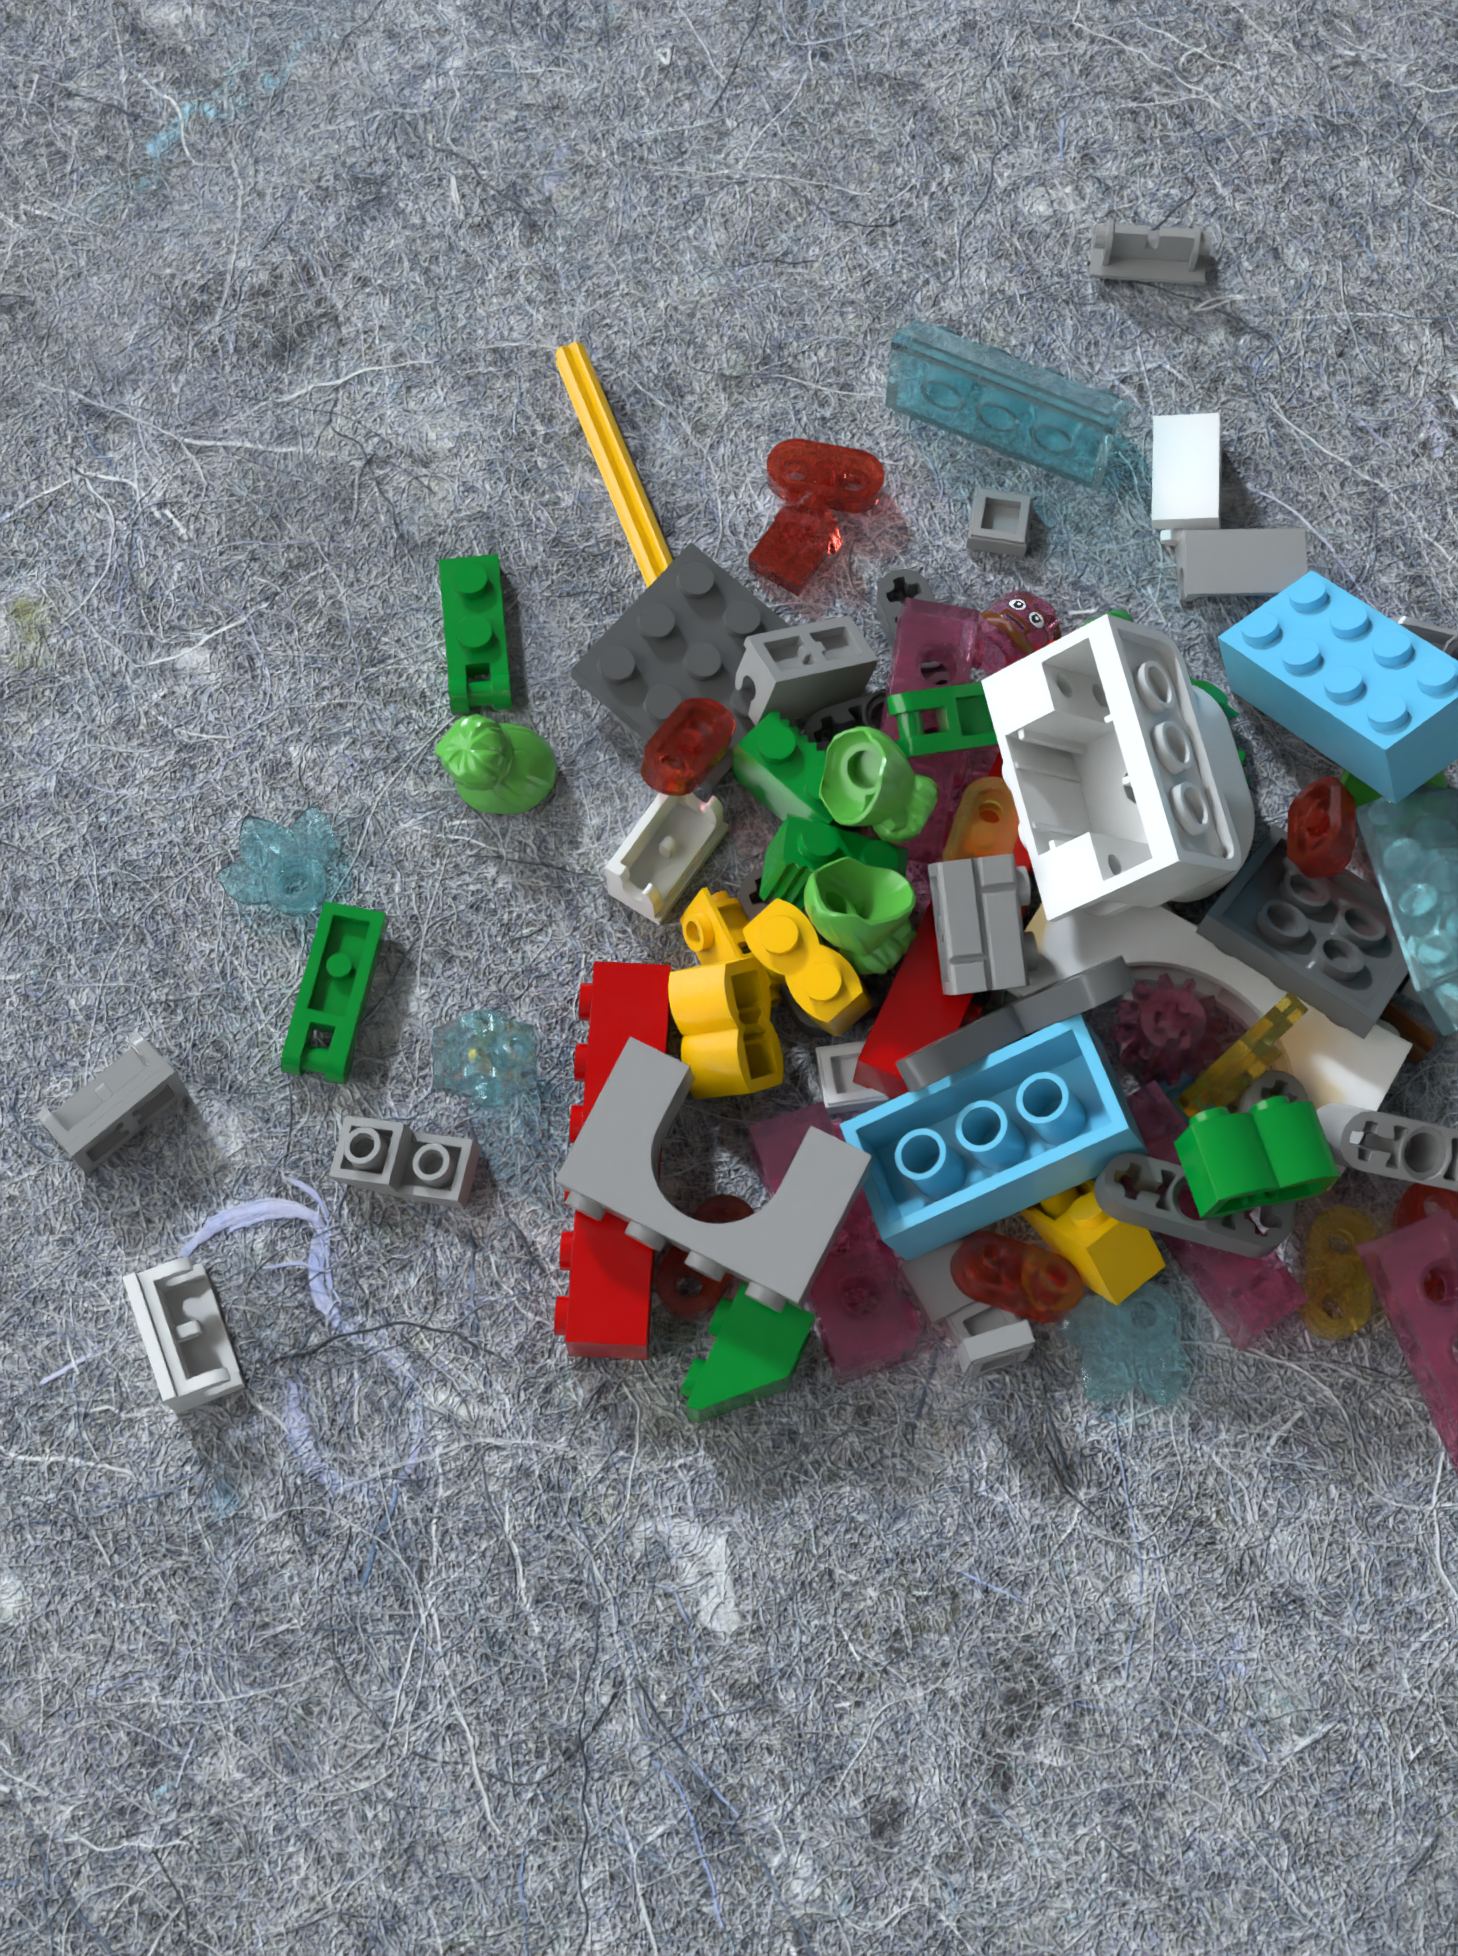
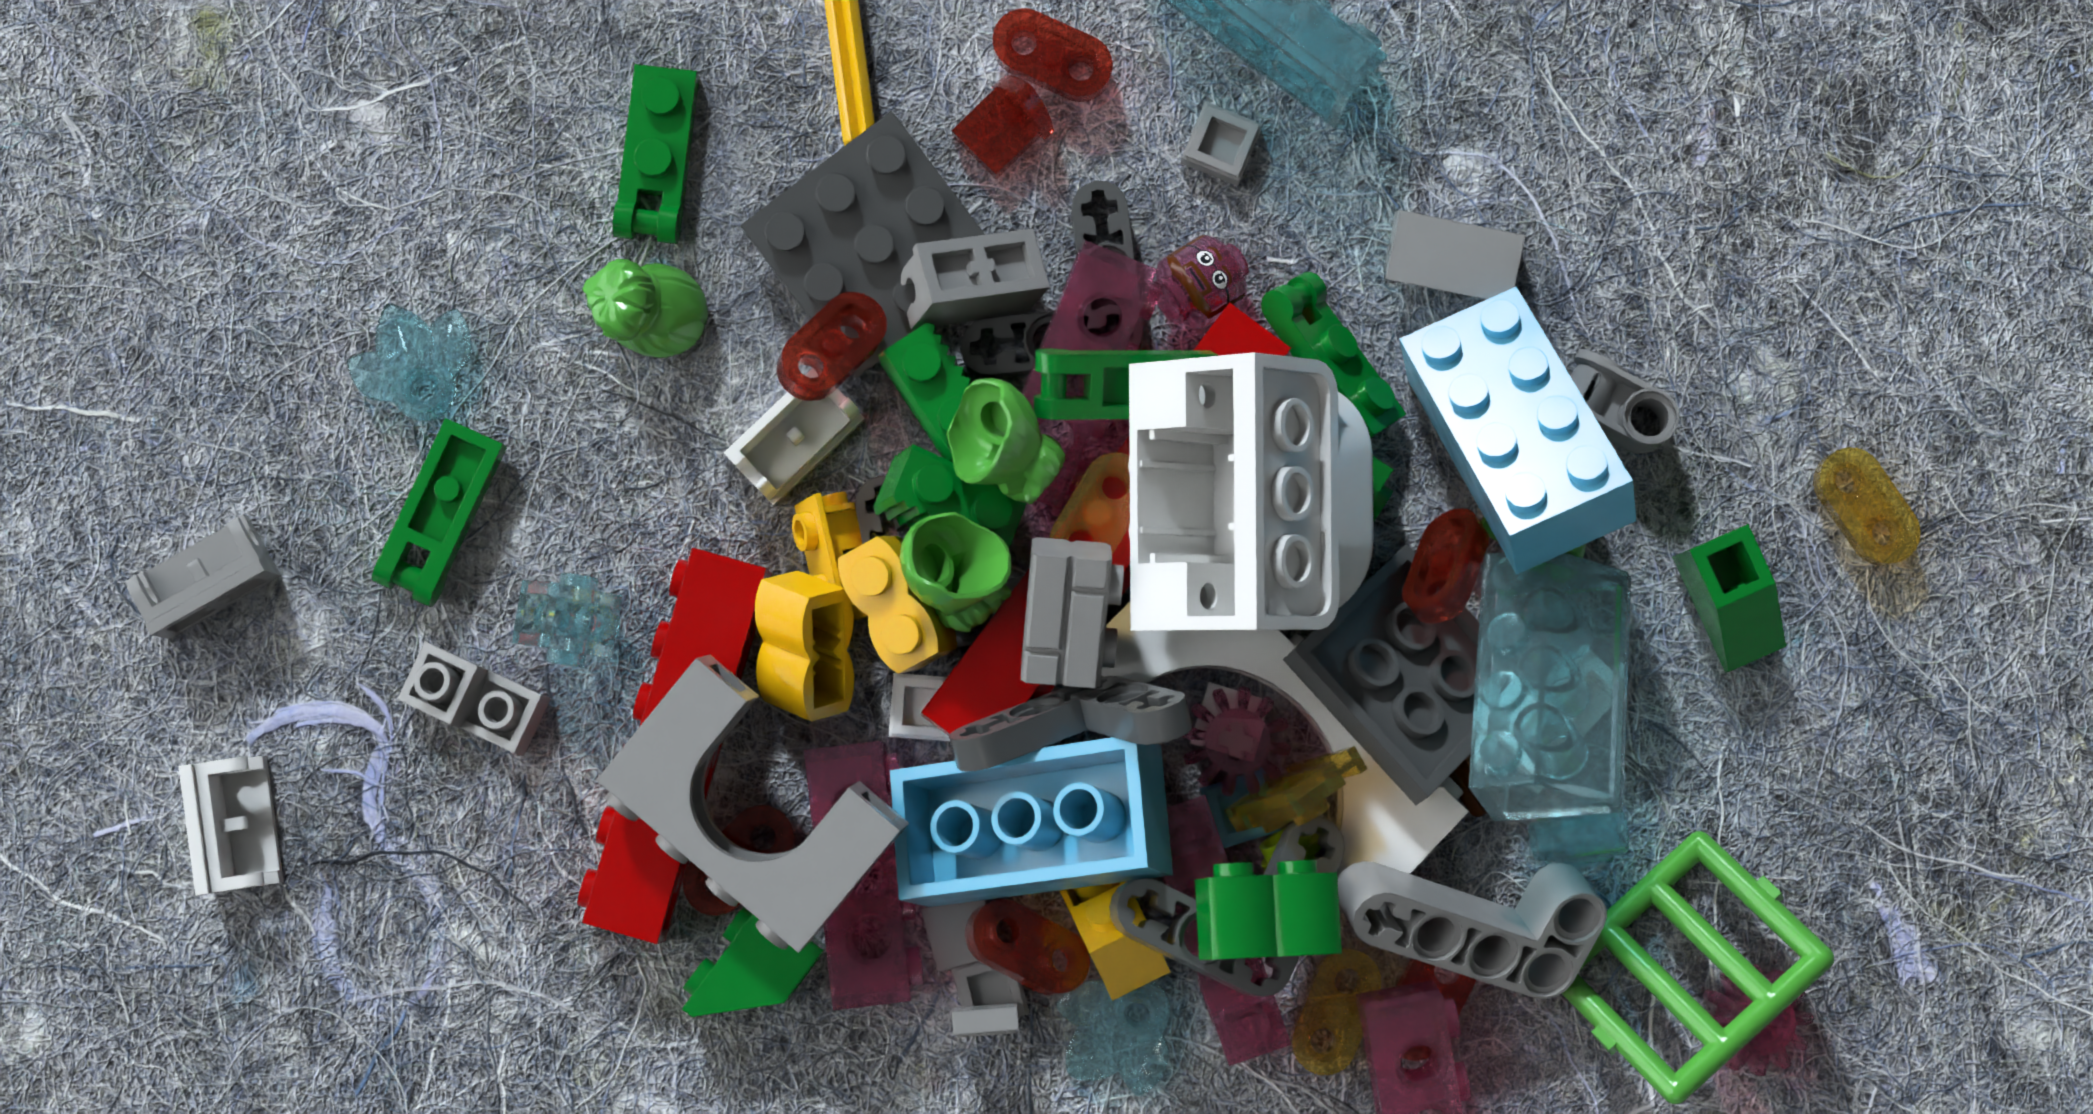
camera: 10 degrees right, 15 degrees up
white hinge [1151,413,1222,546] -> none

